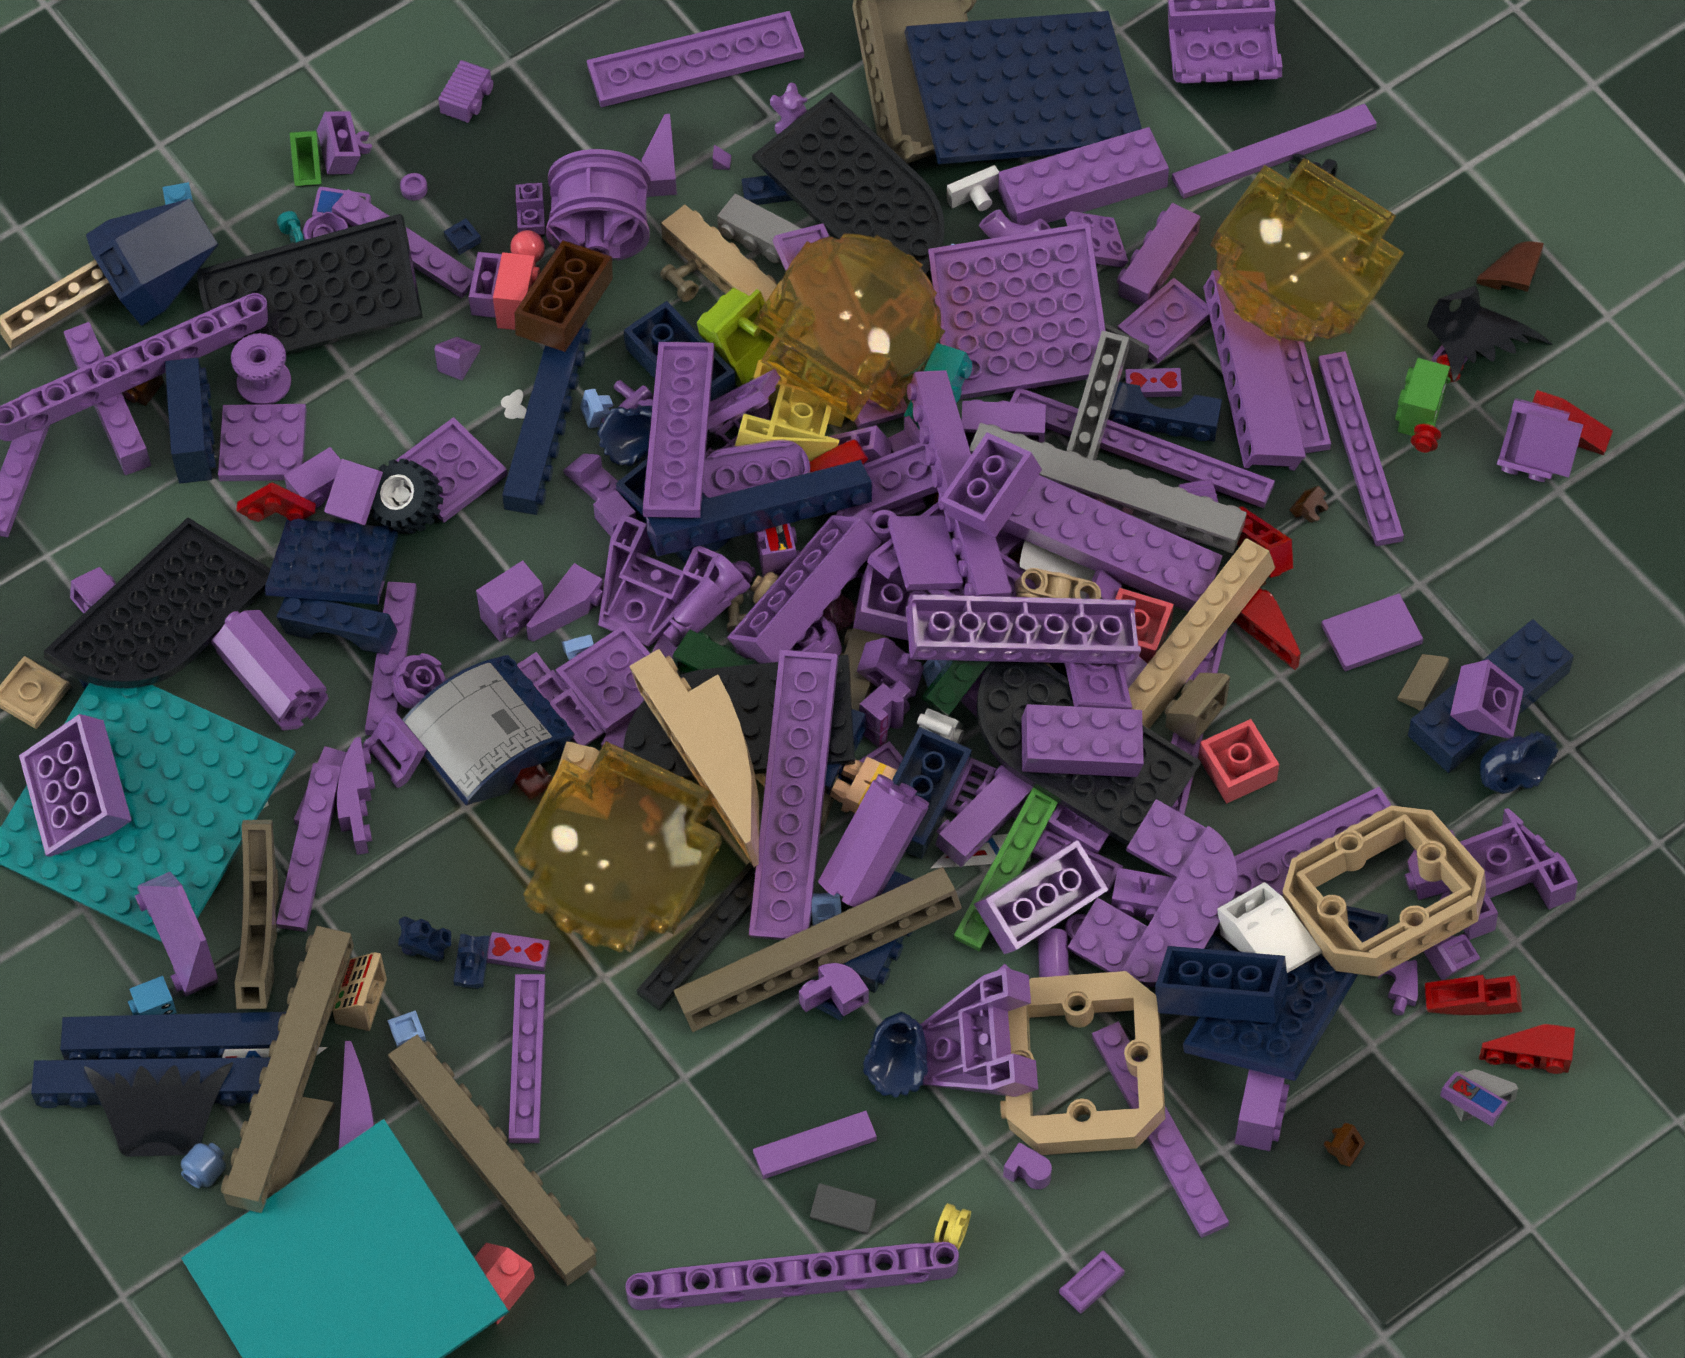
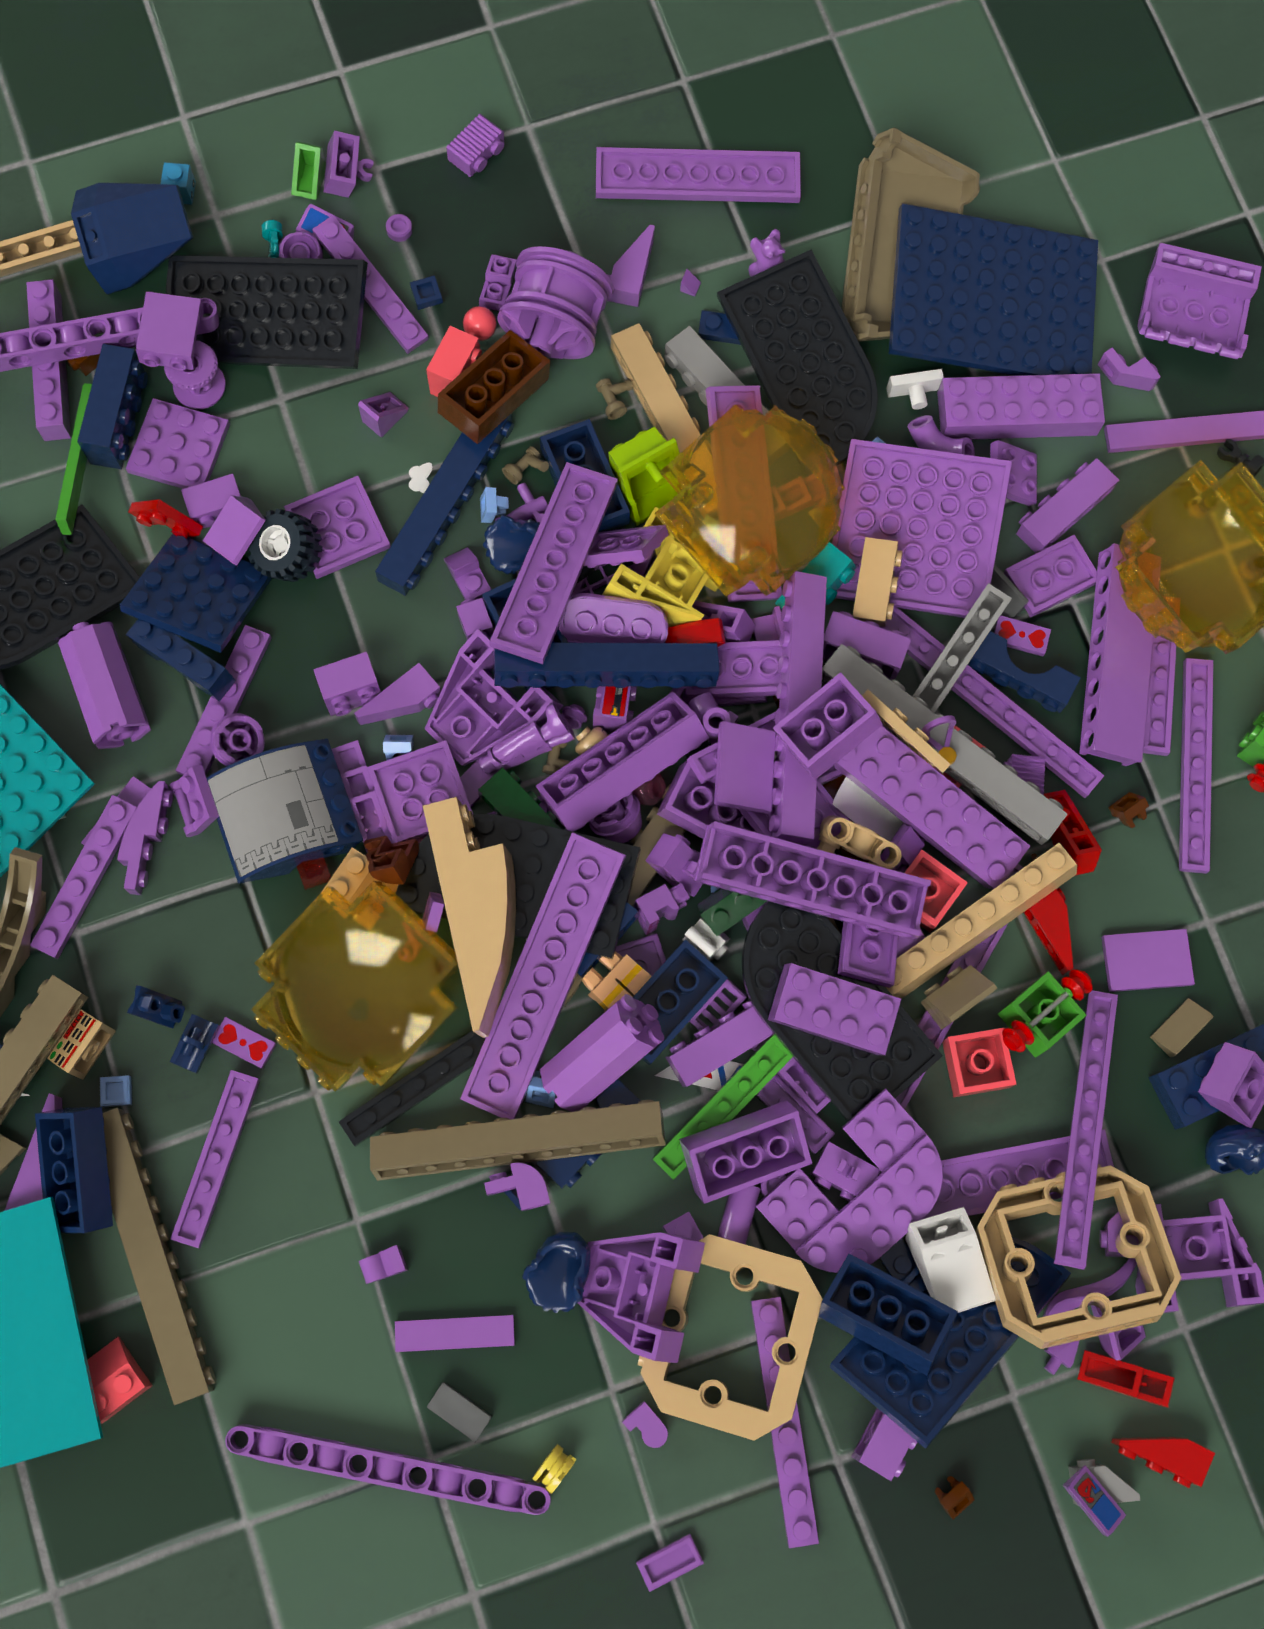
camera: 10 degrees right, 15 degrees up
medium lavender brick [469,252,502,318] -> none
none -> dark blue brick [35,1107,113,1233]
none -> bright green tile [55,383,92,535]
none -> medium lavender panel [136,291,204,371]
none -> medium lavender leg [359,1245,408,1284]
none -> copper slope [364,835,419,884]
none -> medium lavender tile [422,891,444,932]
none -> dark tan piece [502,446,549,485]
none -> tan brick [853,537,903,627]
none -> tan wing [862,689,951,773]
none -> medium lavender piece [922,715,957,765]
none -> bright green brick [998,969,1093,1058]
none -> medium lavender plate [1054,990,1118,1270]
none -> medium lavender slope [1098,347,1161,391]

